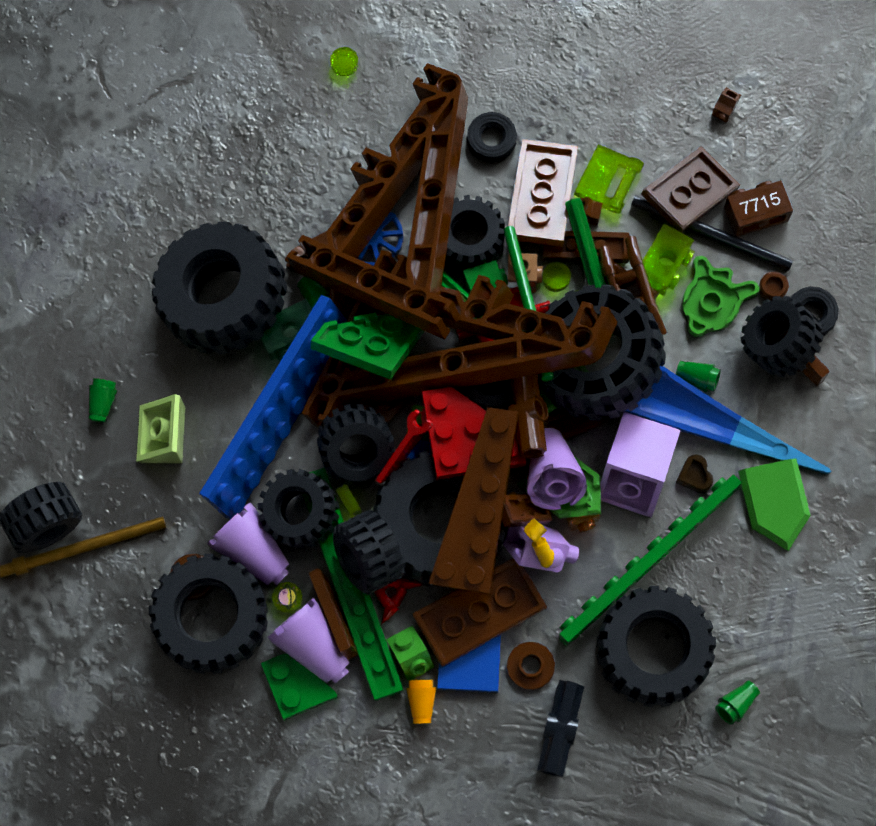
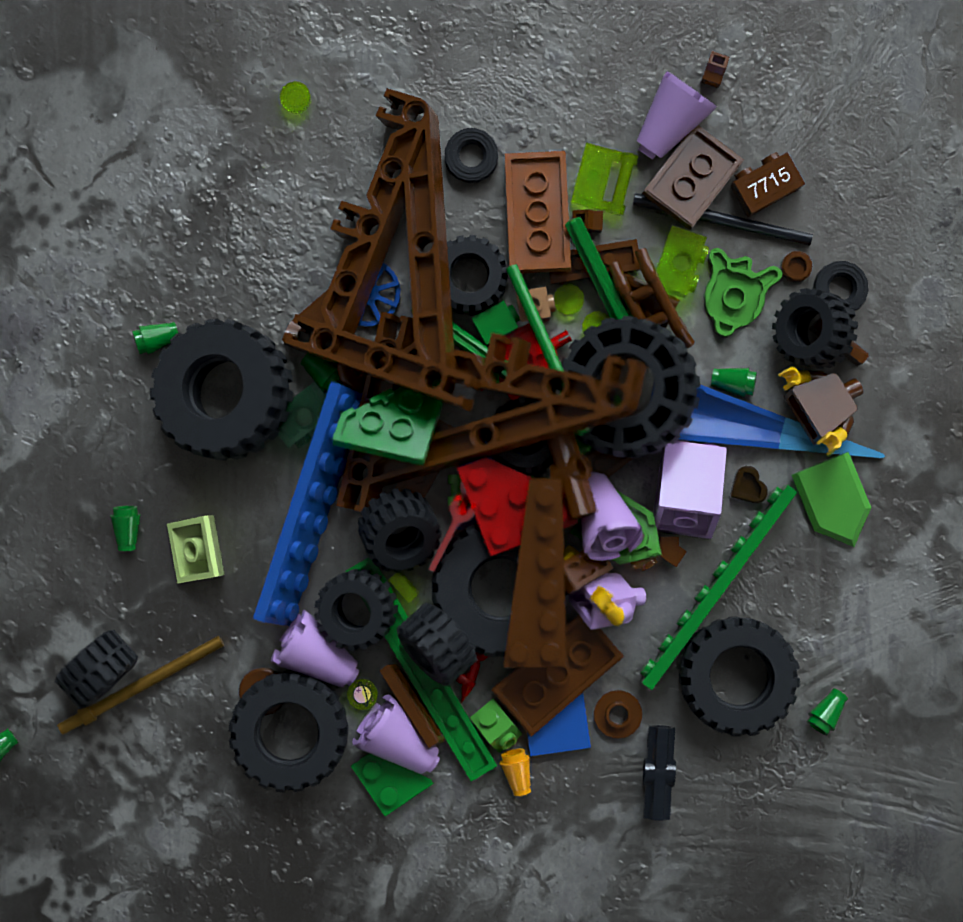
camera: 10 degrees left, 15 degrees up
none -> green cone [132,322,178,355]
none -> lavender cone [637,71,717,160]
none -> reddish brown piece [658,536,687,567]
none -> torso [778,367,863,456]

